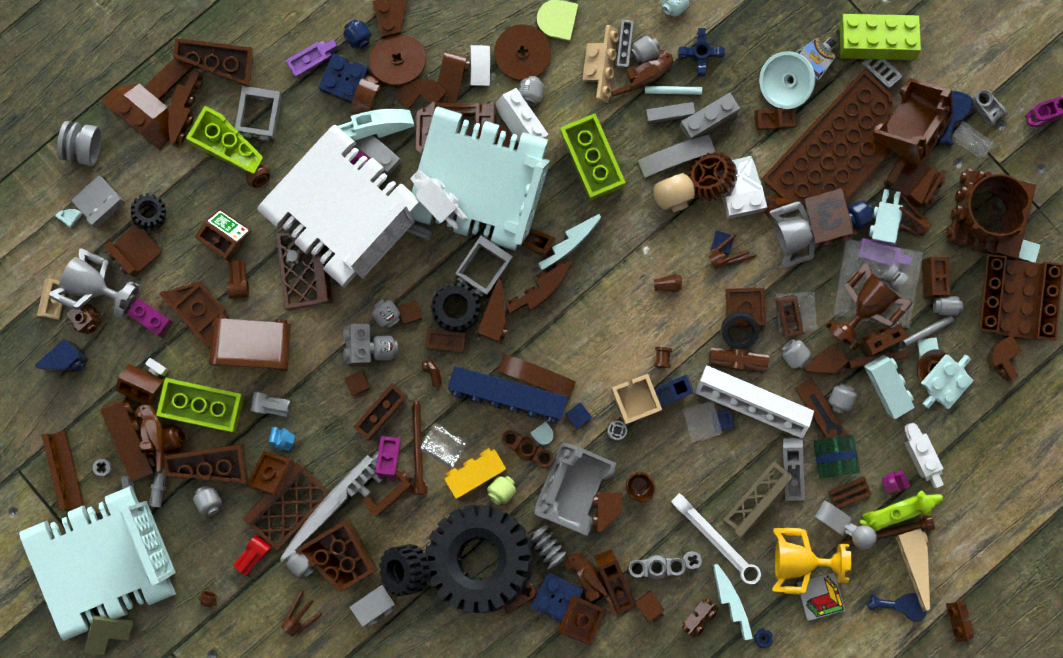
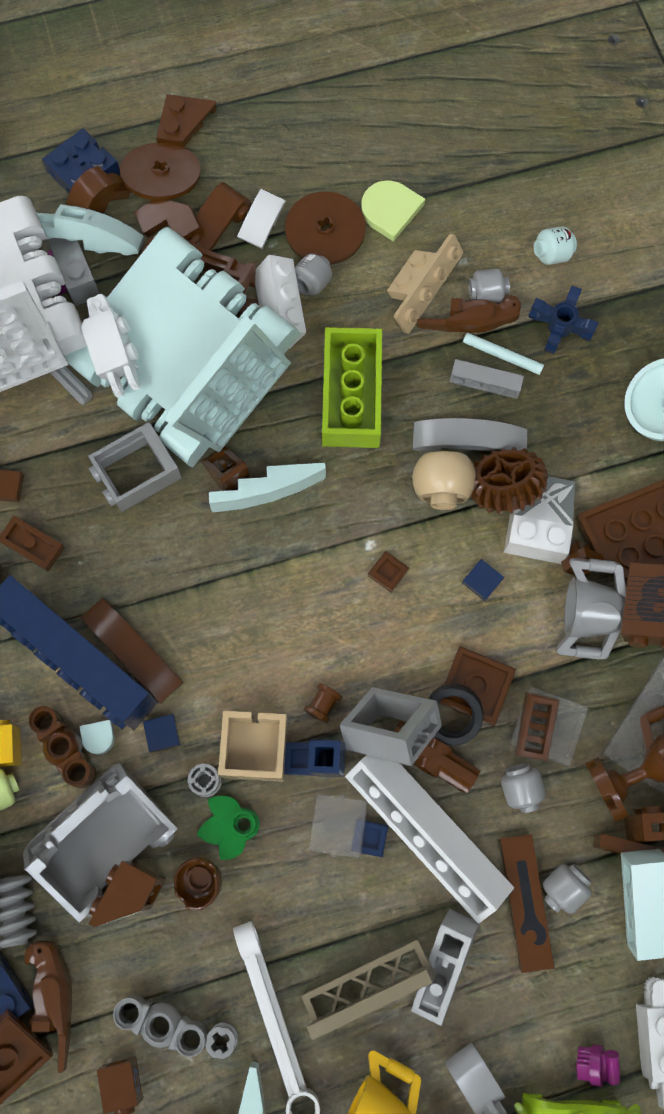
camera: 25 degrees right, 10 degrees down
medium lavender hinge [286,39,338,78] -> none
dark blue head [343,19,371,49] -> none
black tyre [431,282,480,332] -> none
reddish brown slope [477,279,508,343] -> none
reddish brown slope [506,260,570,315] -> none
reddish brown slope [594,549,636,614] -> none
light grey piece [616,20,634,70] -> none
reddish brown cone [654,273,682,292] -> none
light grey brick [679,93,740,140] -> none
reddish brown plant [709,233,756,270] -> none
reddish brown slope [754,108,797,130] -> none
reddish brown slope [802,343,849,375] -> none
clear green slope [813,434,860,479] -> none
reddish brown tile [828,476,872,508] -> none
none -> green plate [197,796,260,860]
none -> light grey window [340,687,442,766]
none -> reddish brown tile [368,551,409,593]

